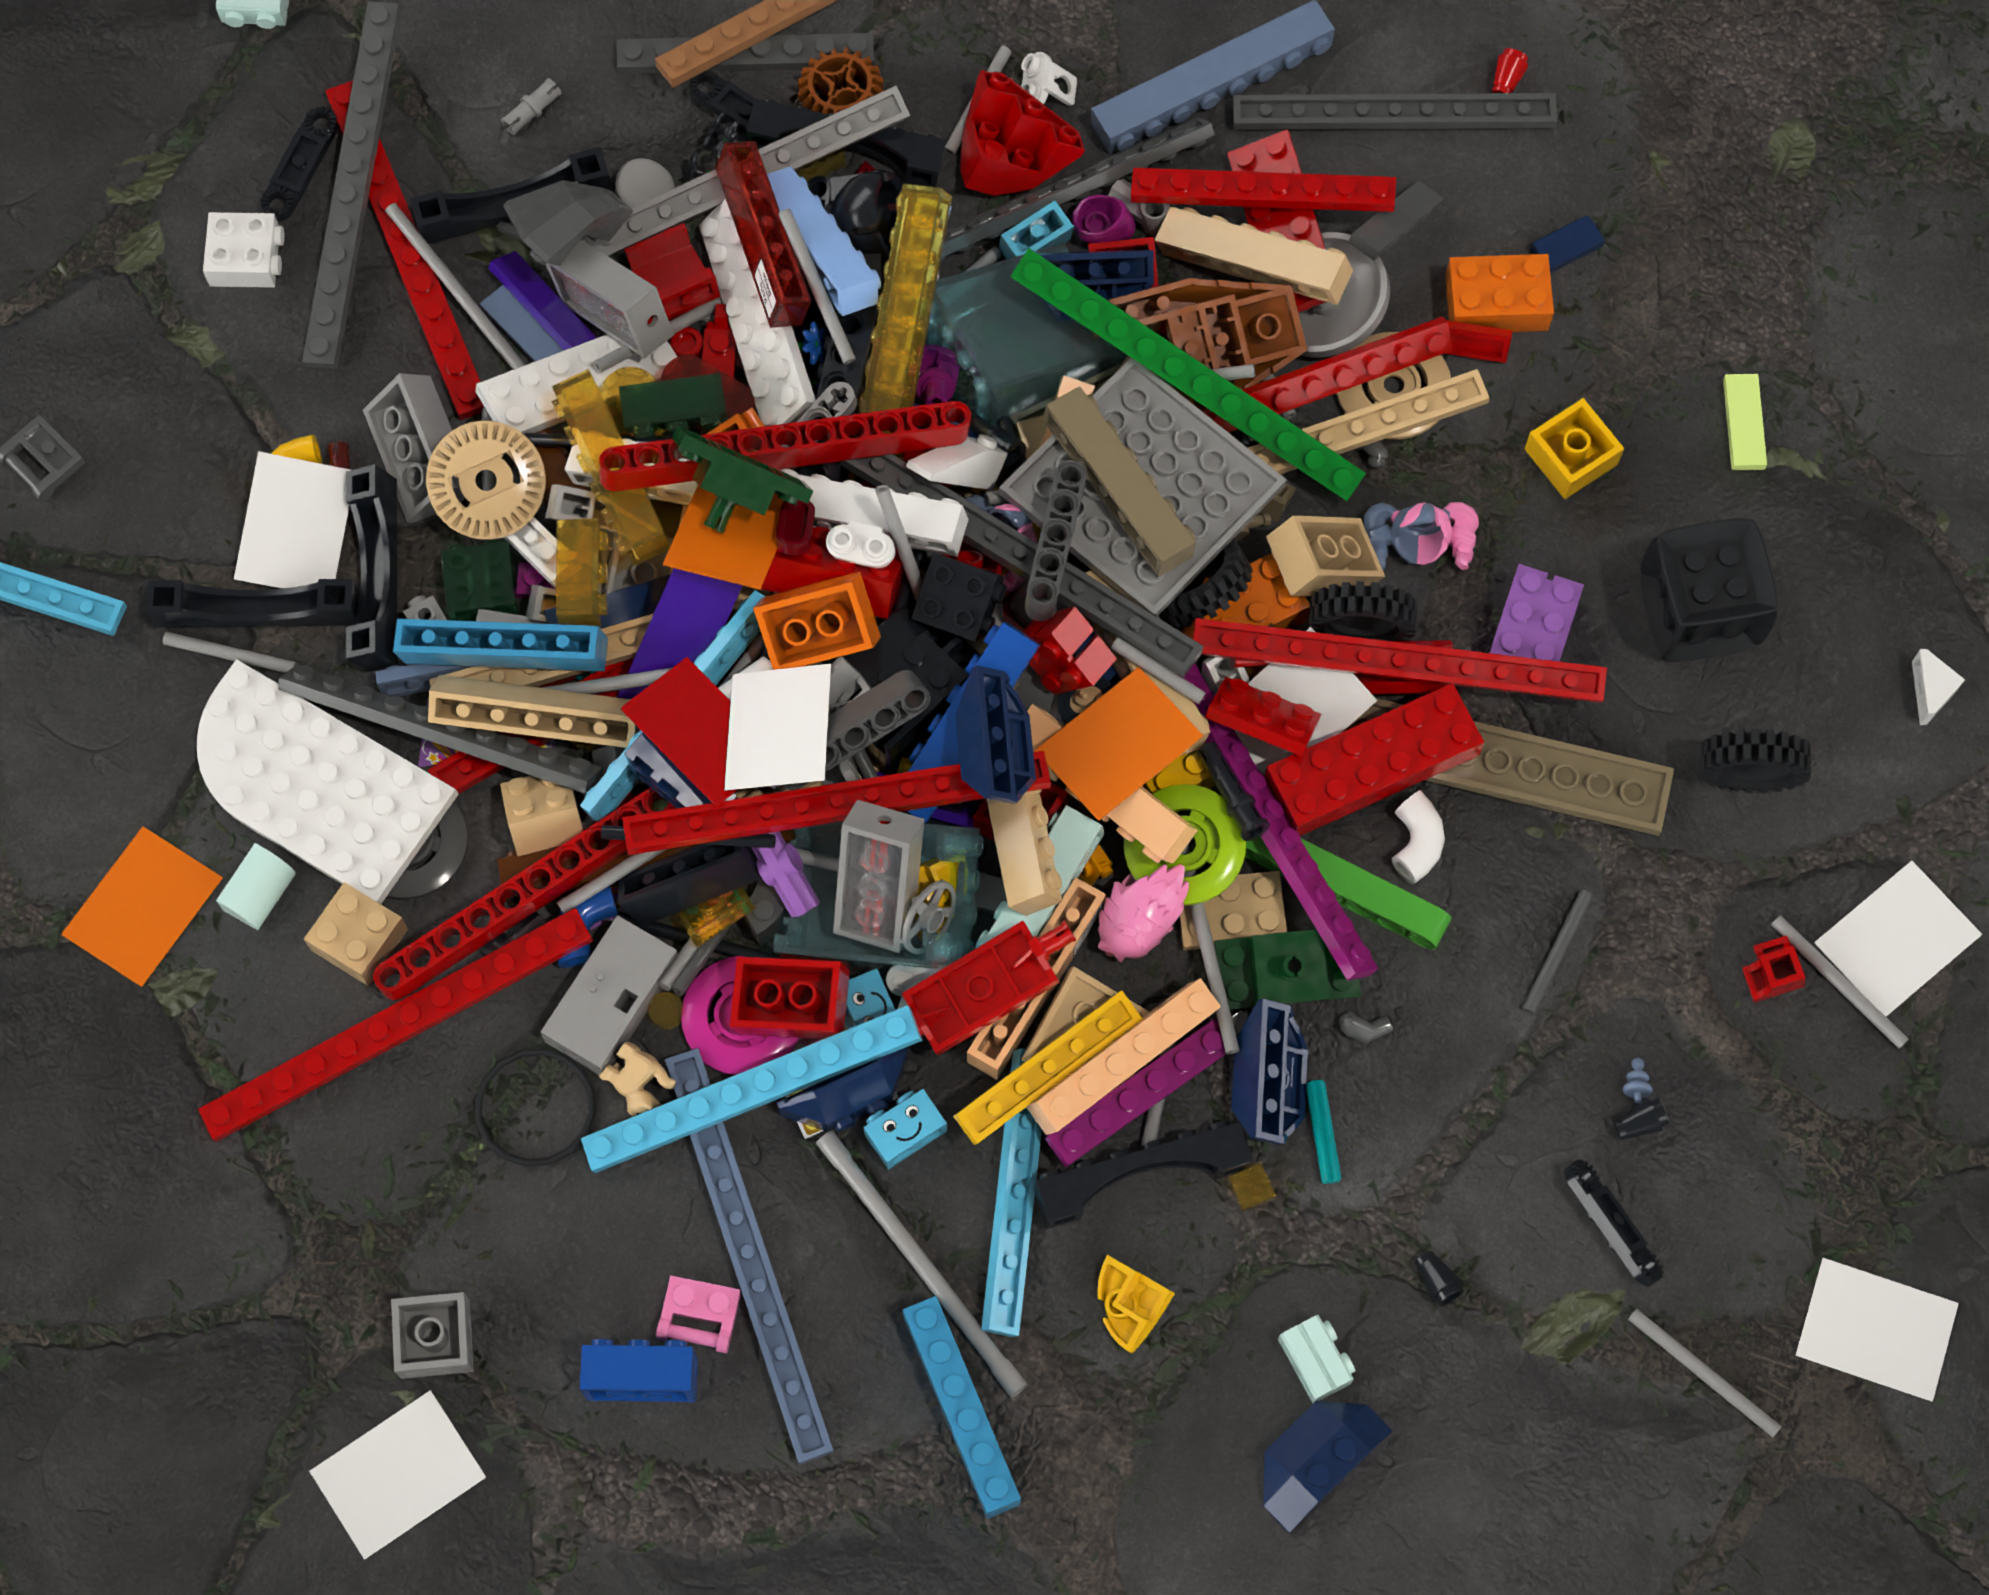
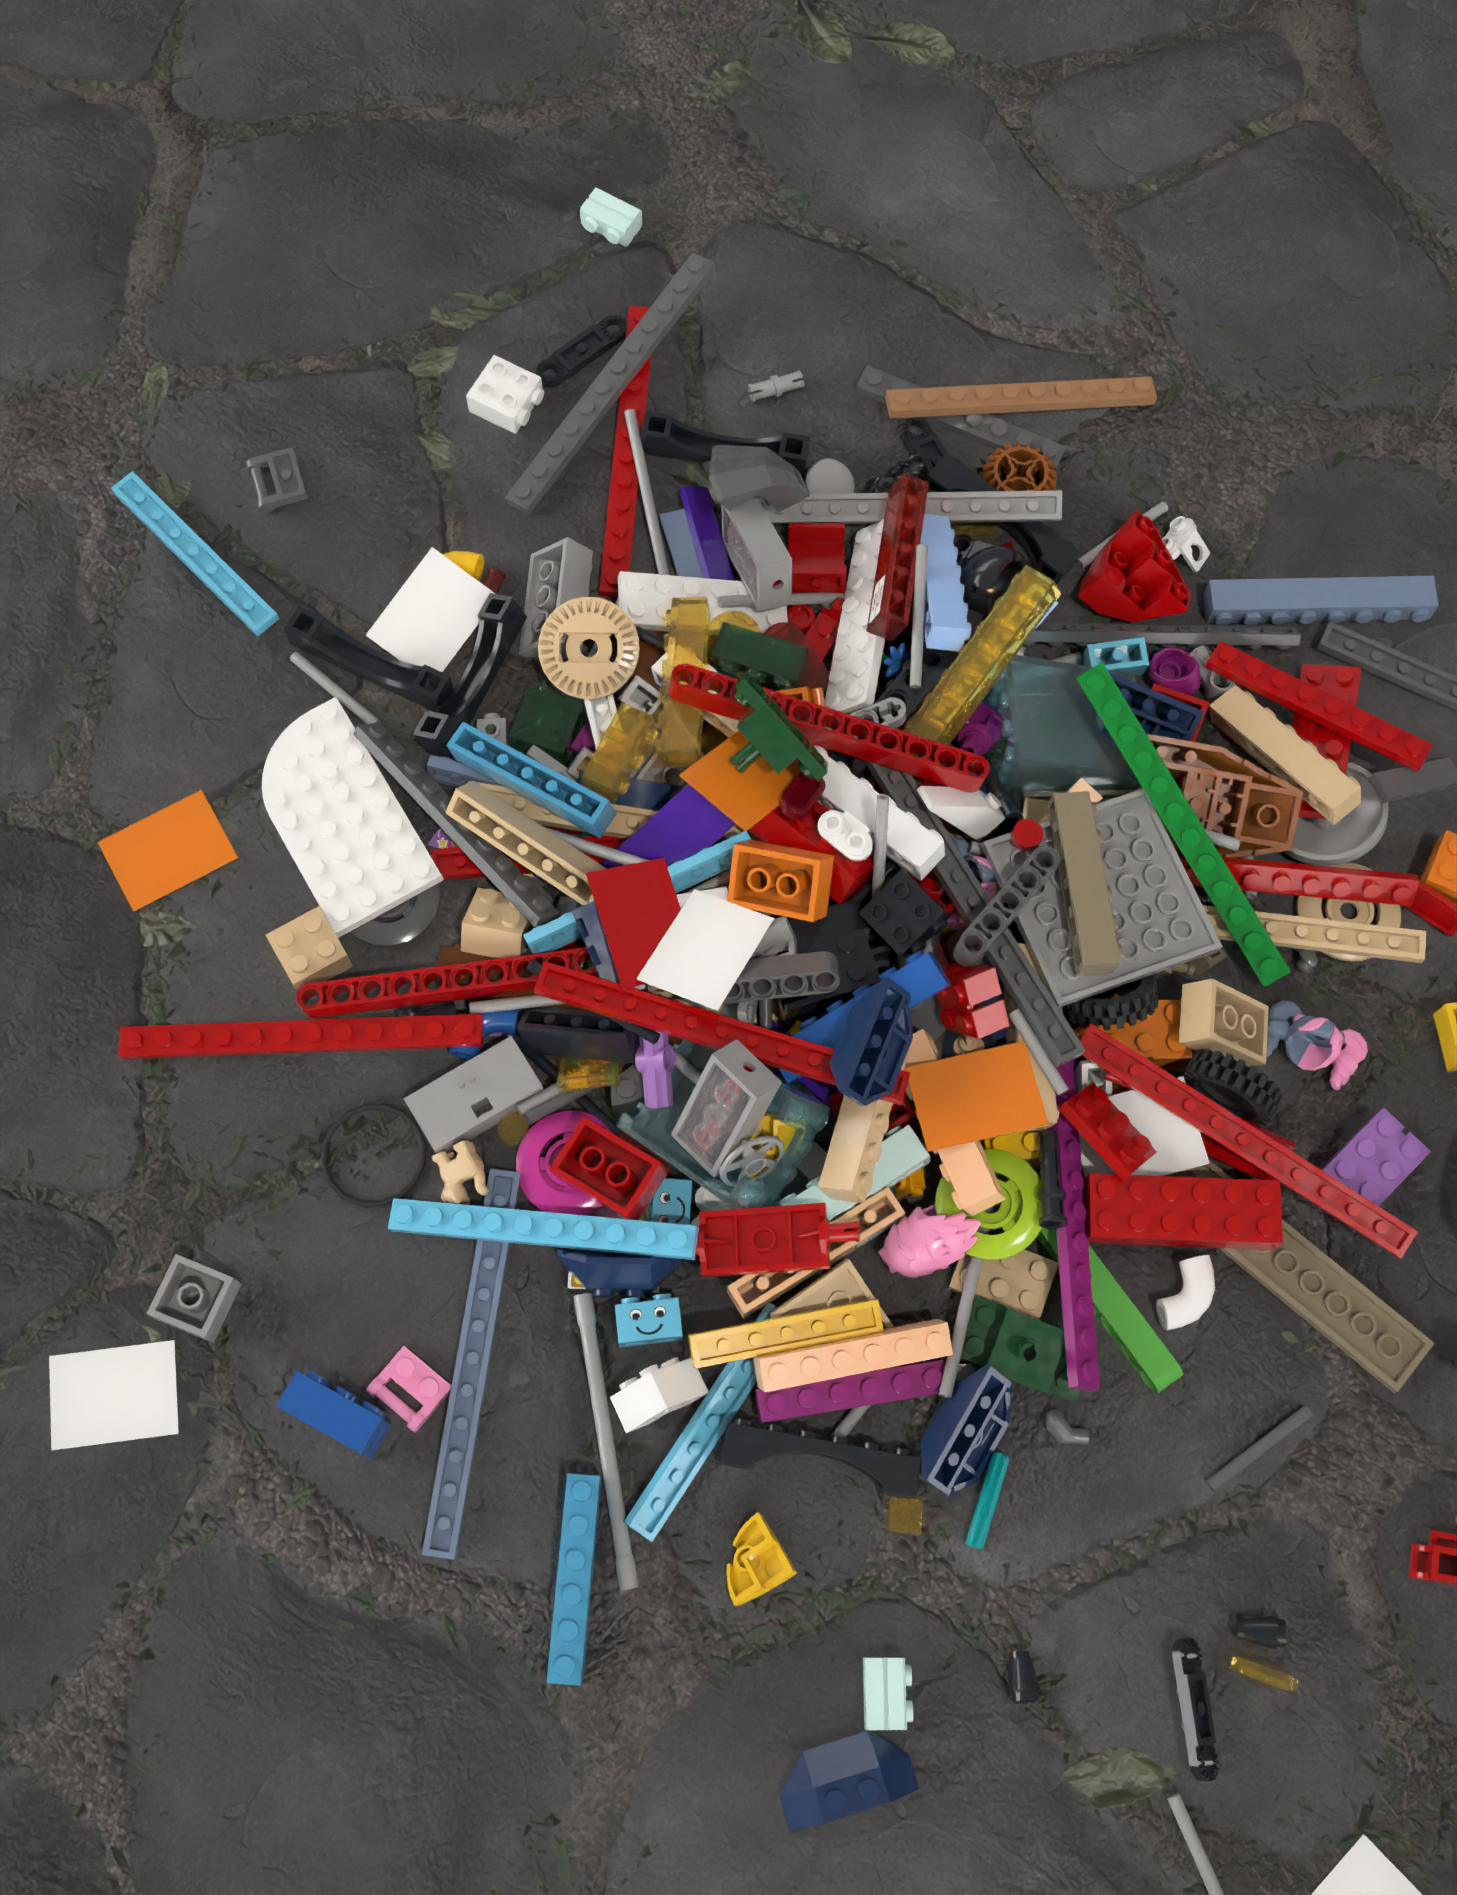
camera: 25 degrees right, 0 degrees up
light aqua brick [216,843,296,930] -> none
sand blue hair [1623,1057,1653,1103] -> none
none -> white brick [610,1357,709,1433]
none -> red tile [1011,819,1043,851]
none -> clear yellow tile [1230,1656,1299,1693]

